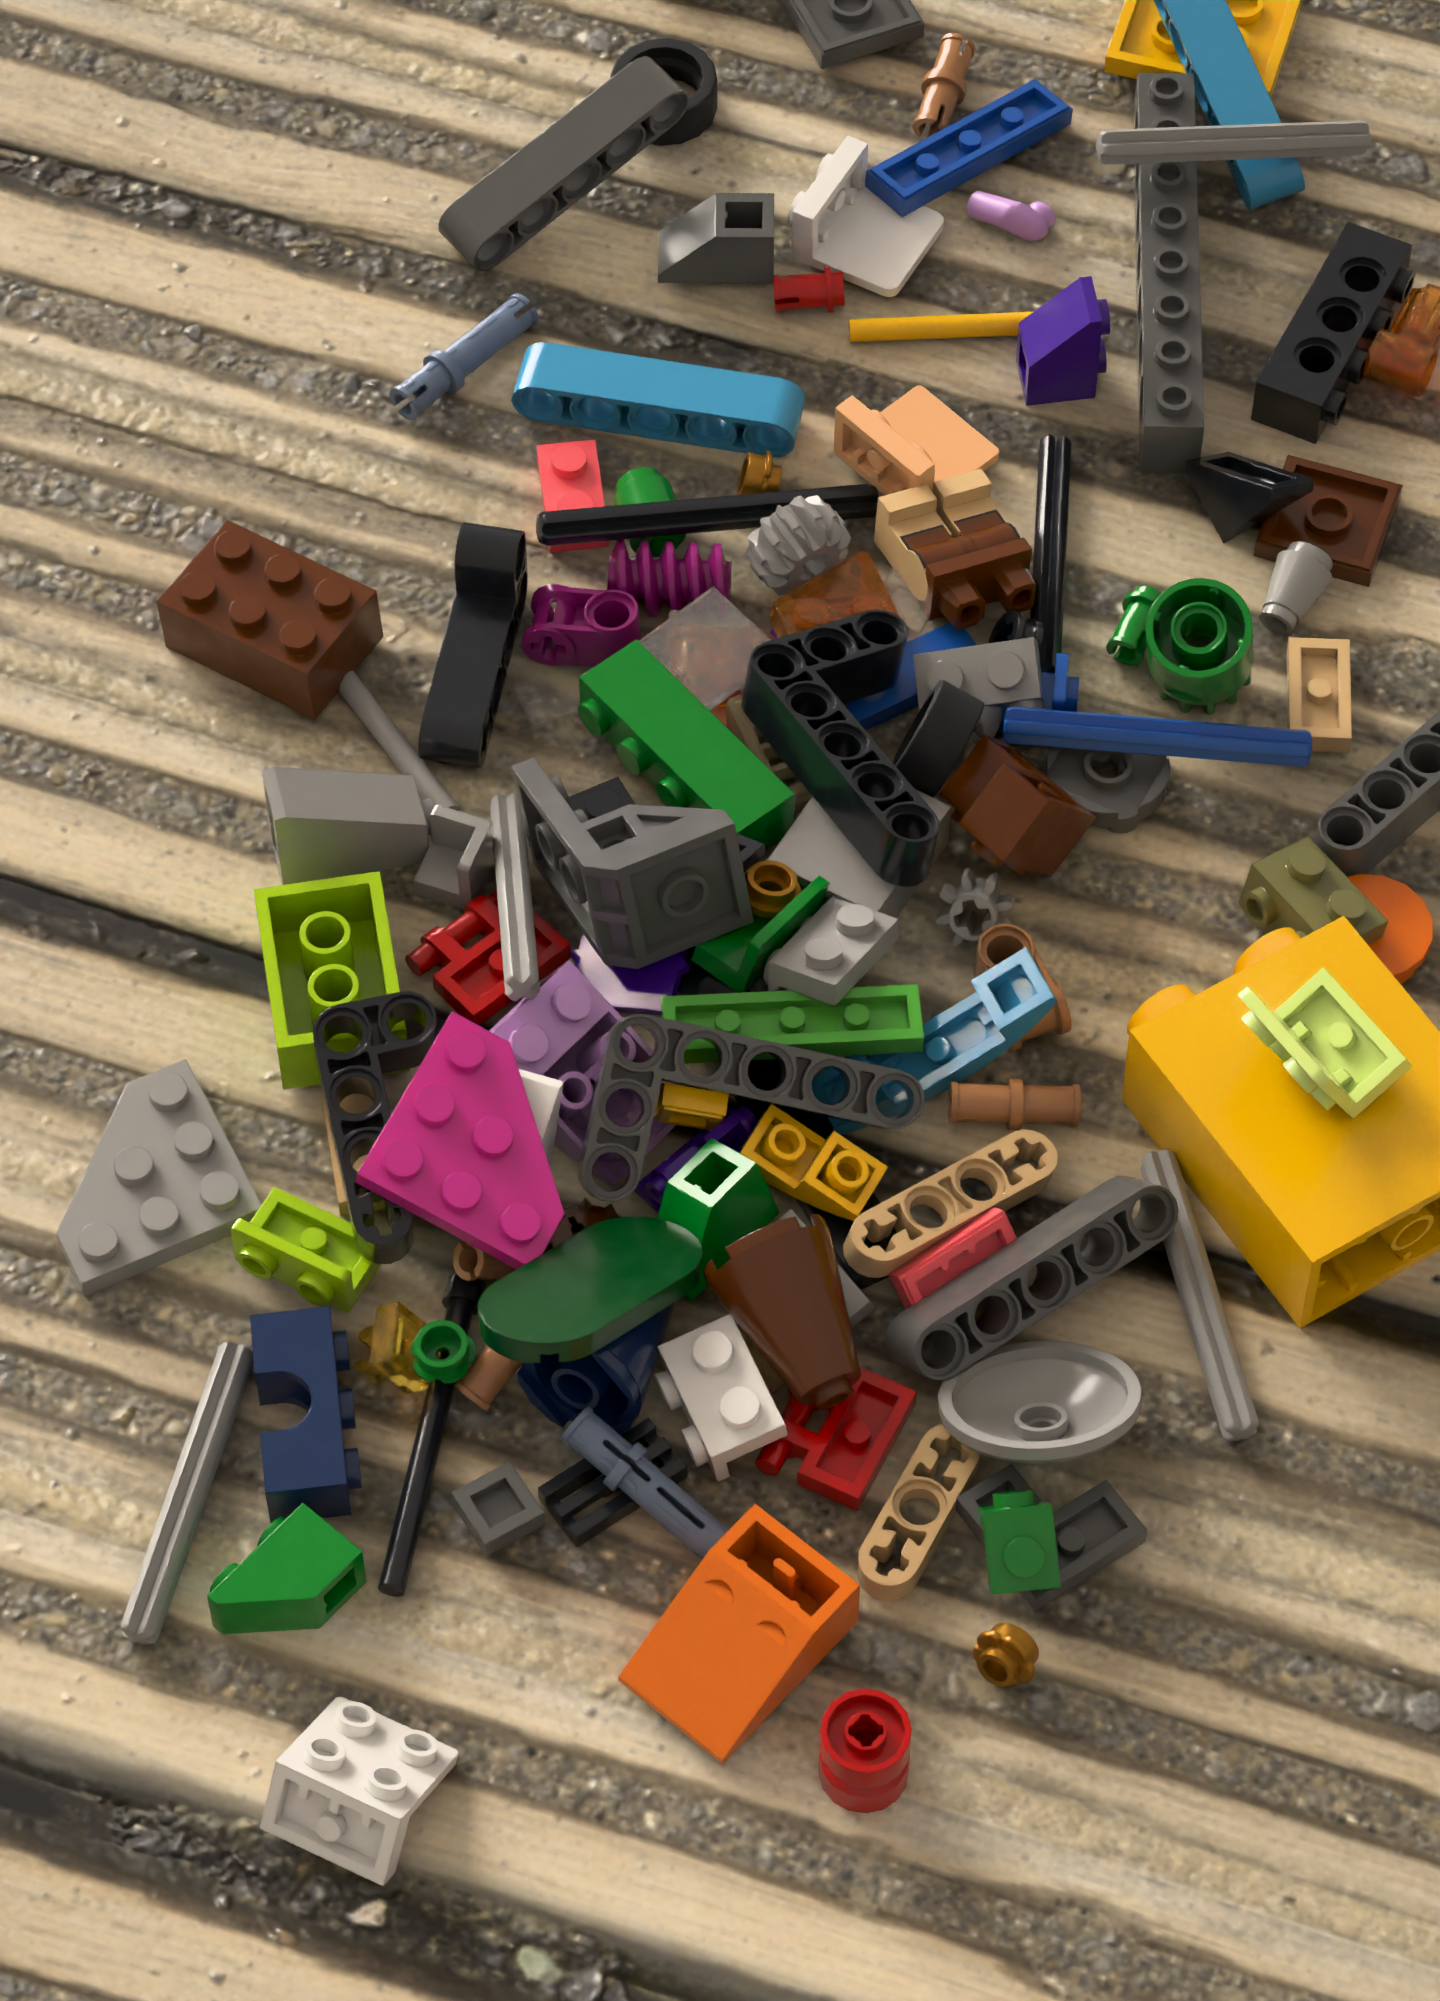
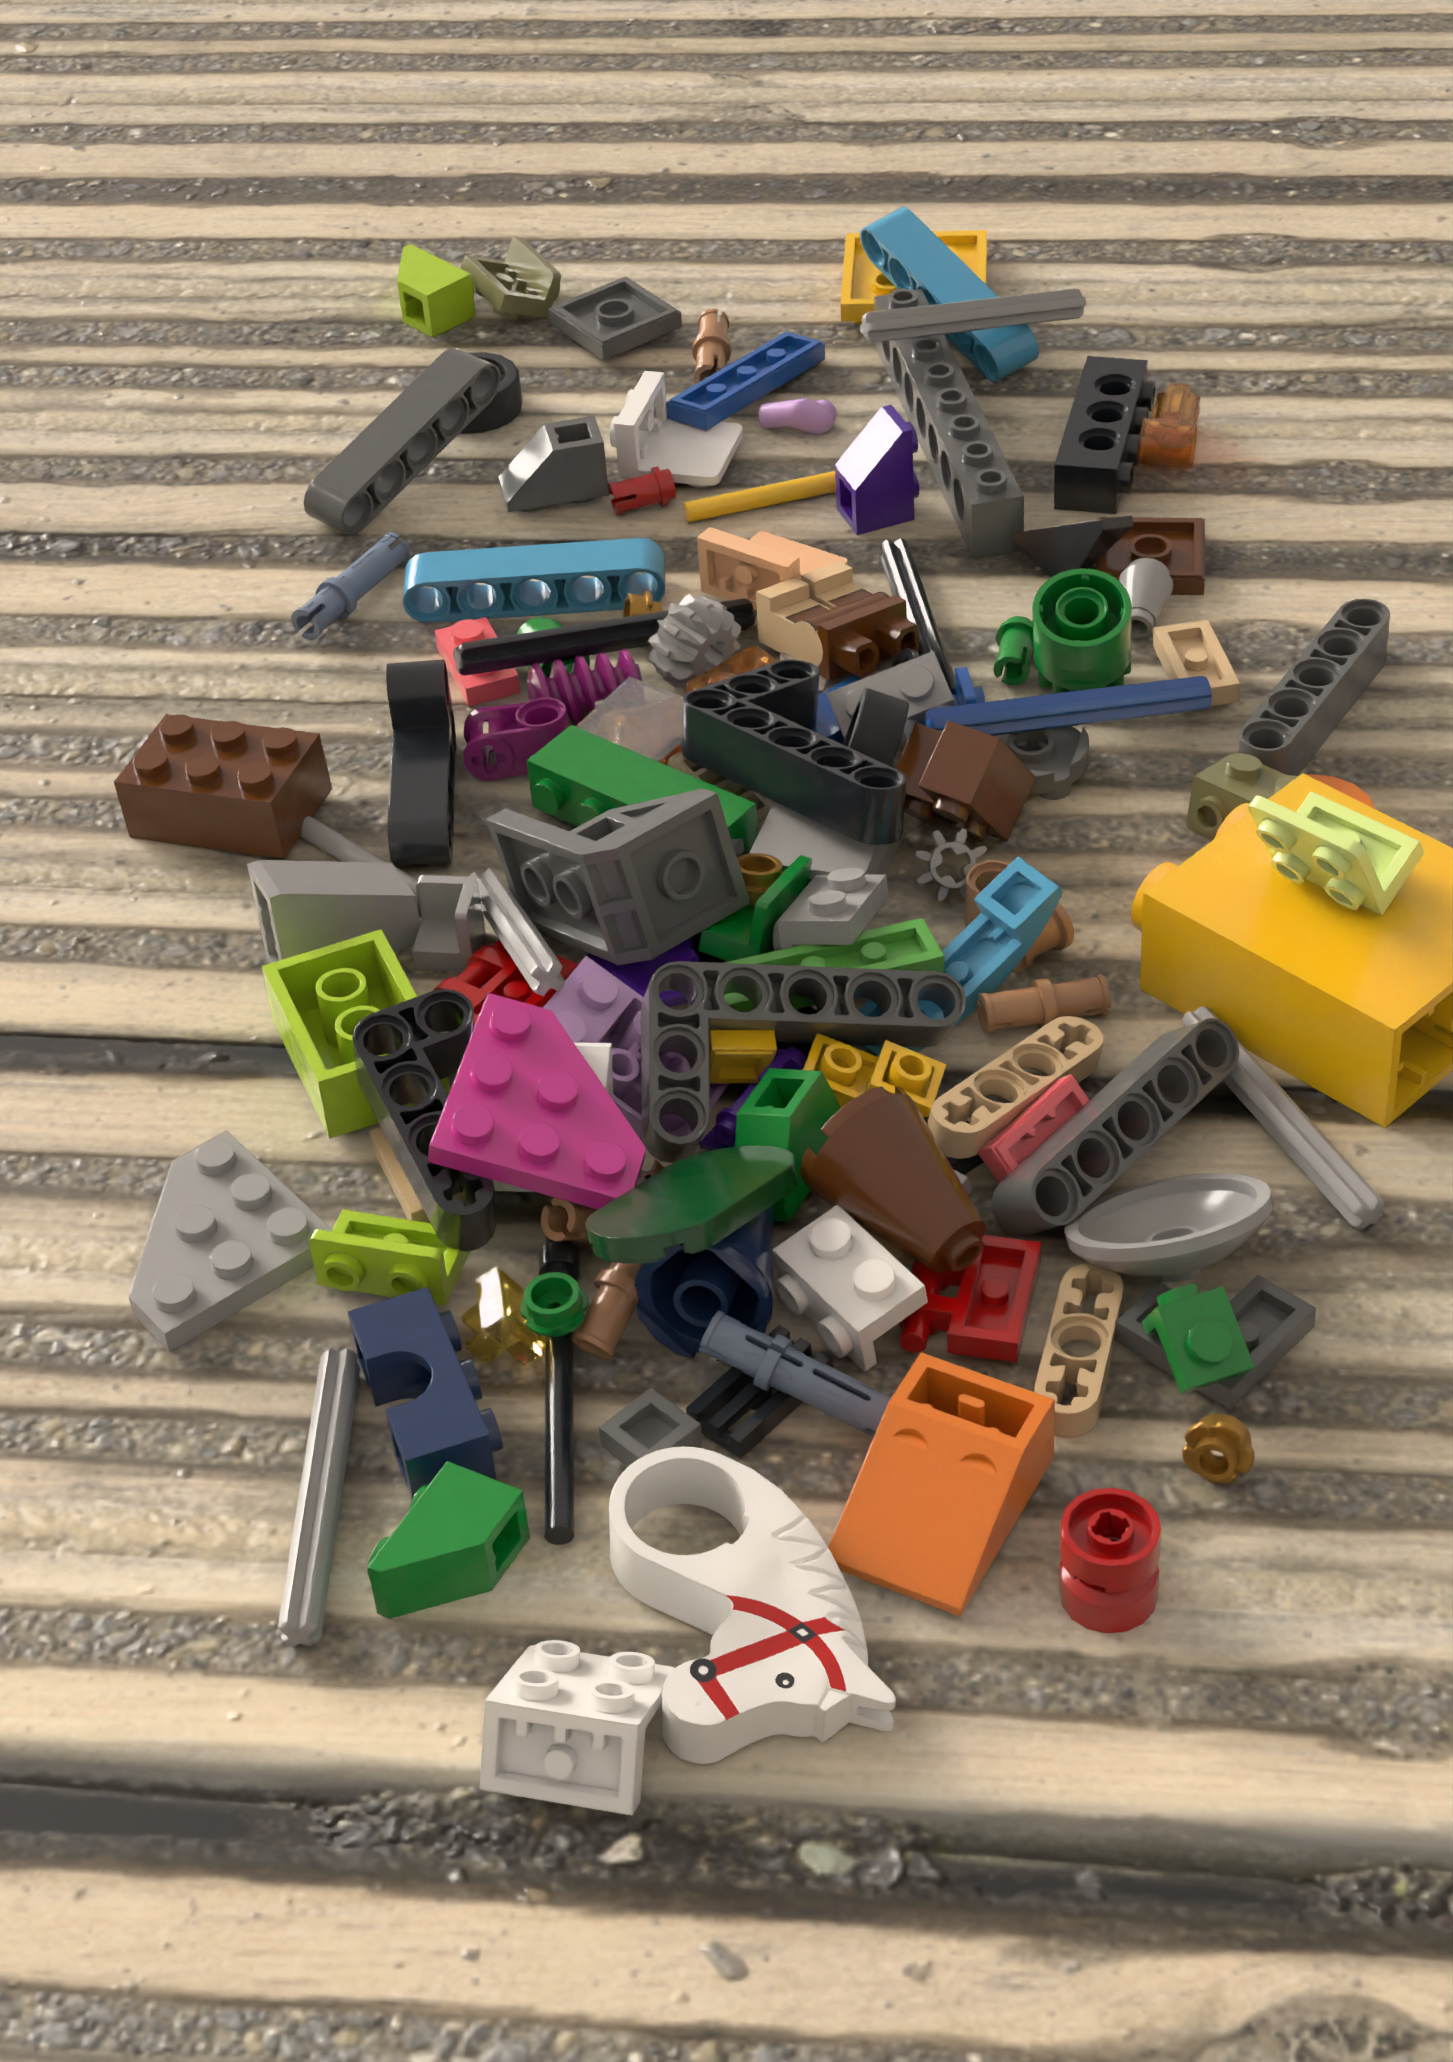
camera: 10 degrees left, 15 degrees down
none -> white animal [609,1447,896,1764]

